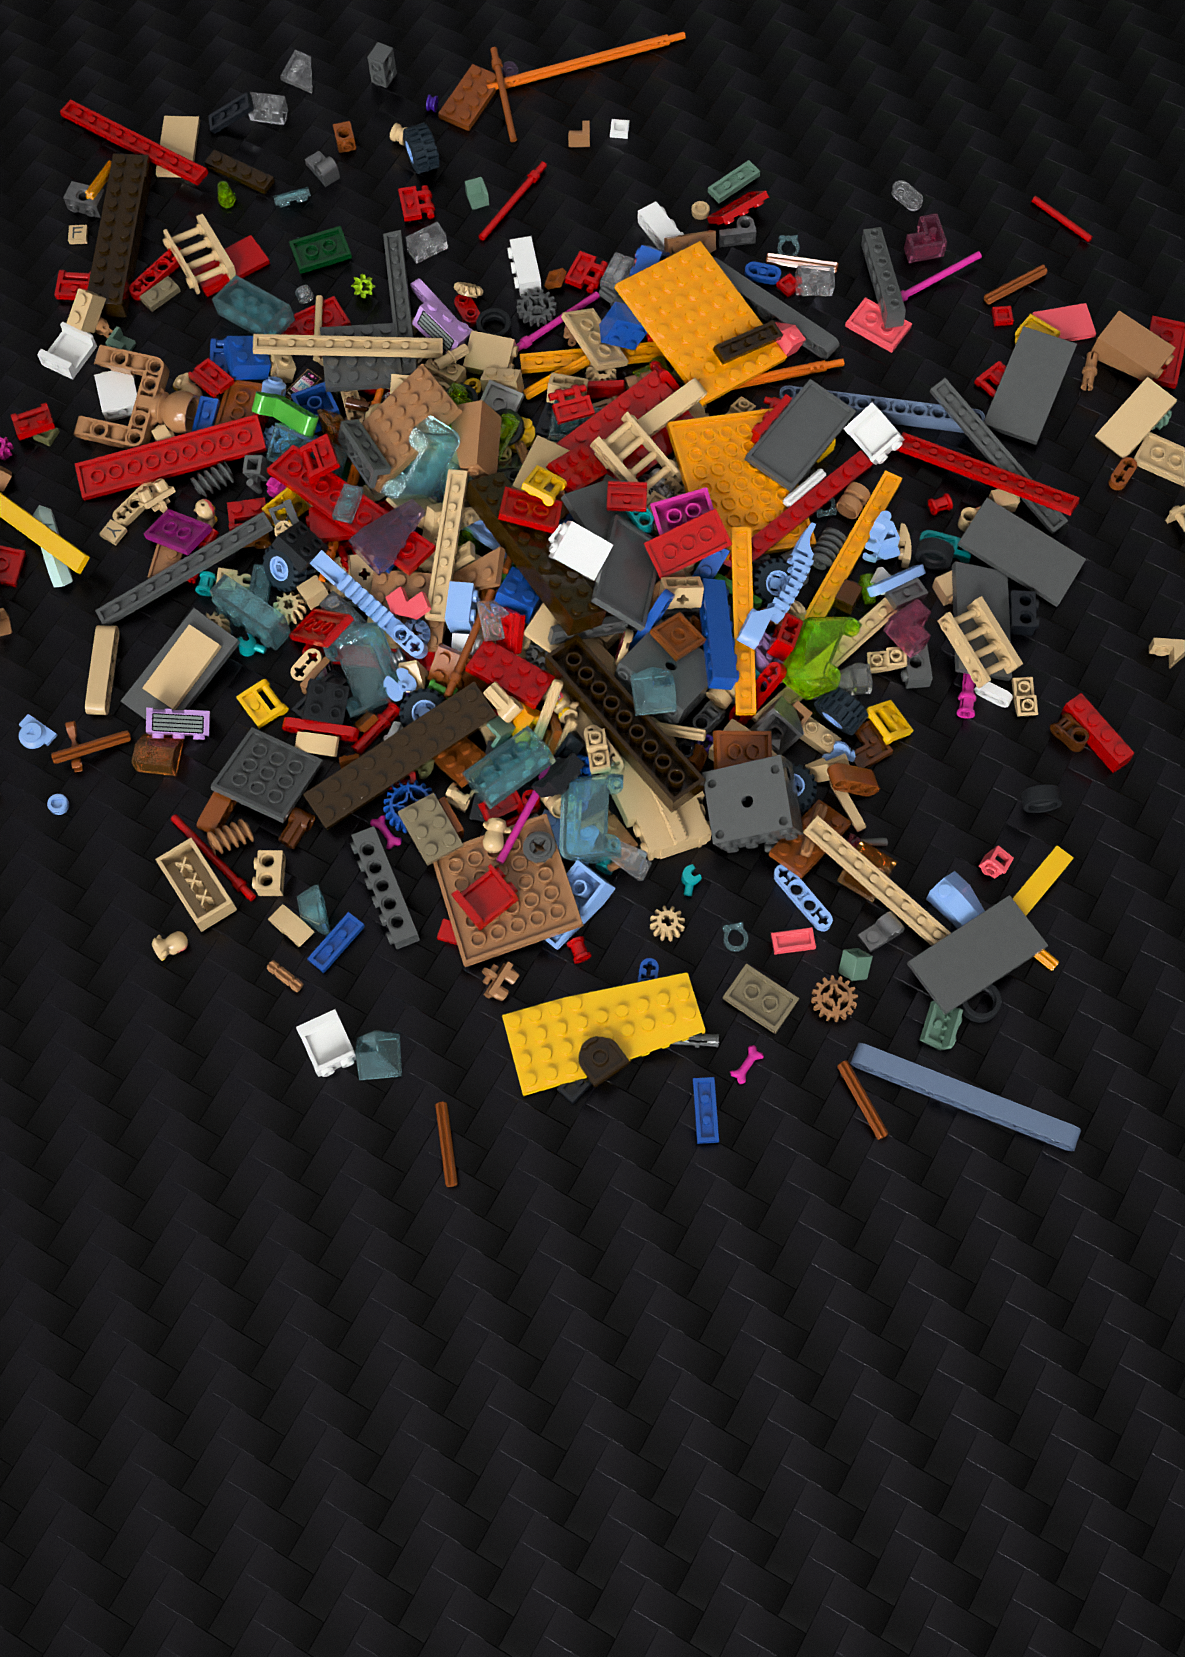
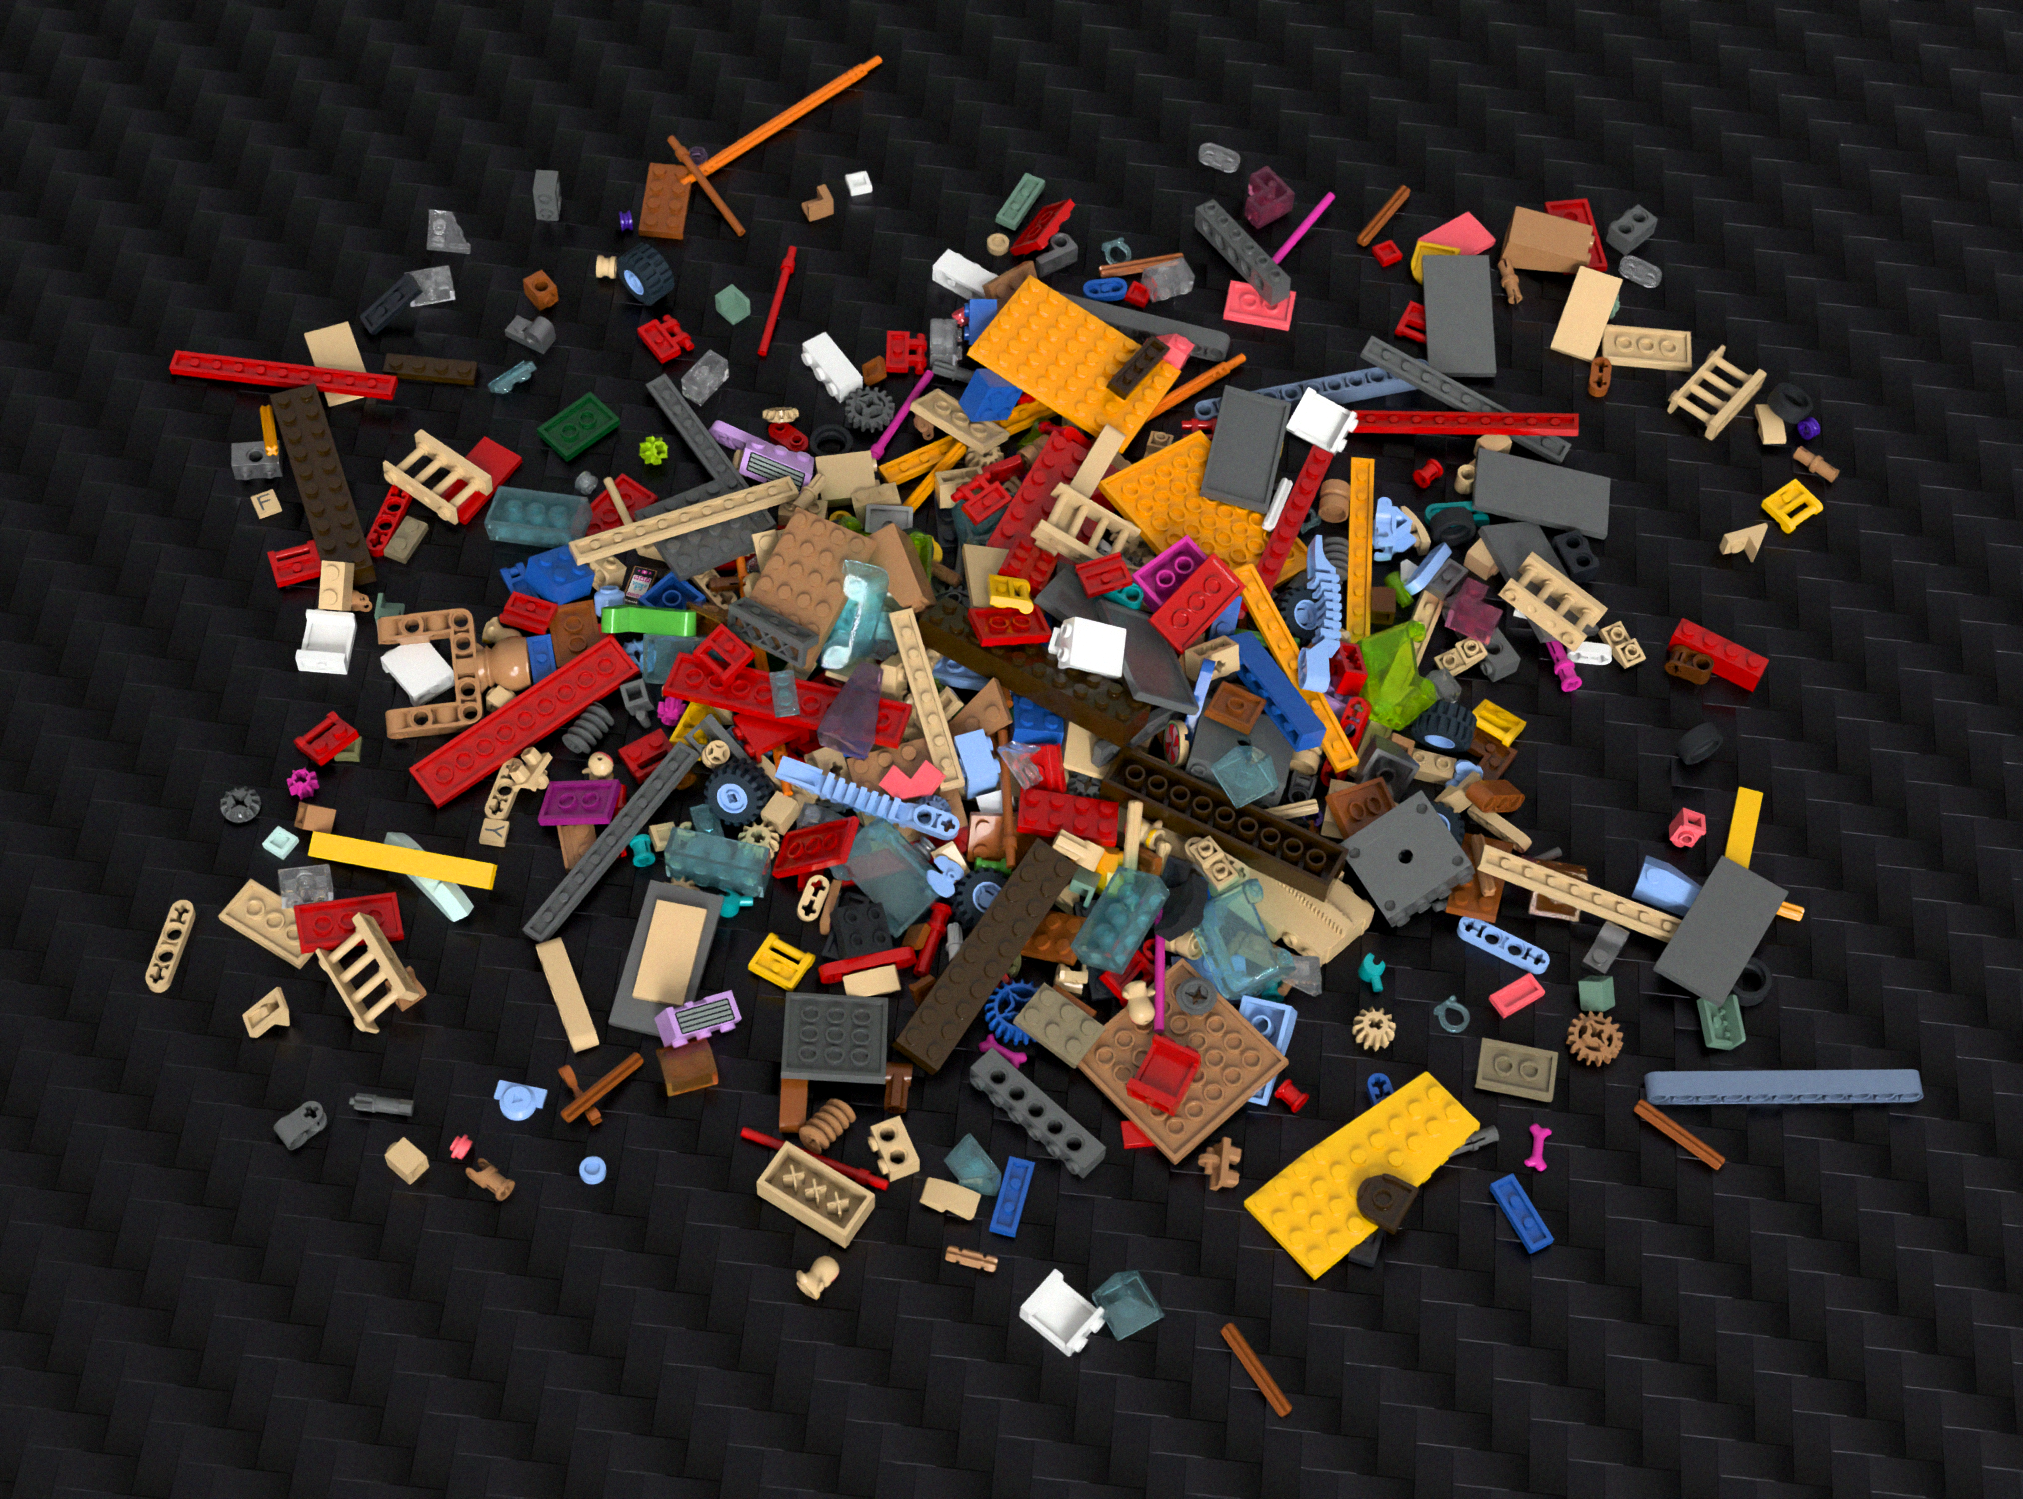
camera: 30 degrees left, 10 degrees down
clear neon green cone [217,181,236,208] -> none
black brick [271,521,329,572] -> none
red plate [750,394,792,444] -> none
red piece [1032,196,1093,242] -> none

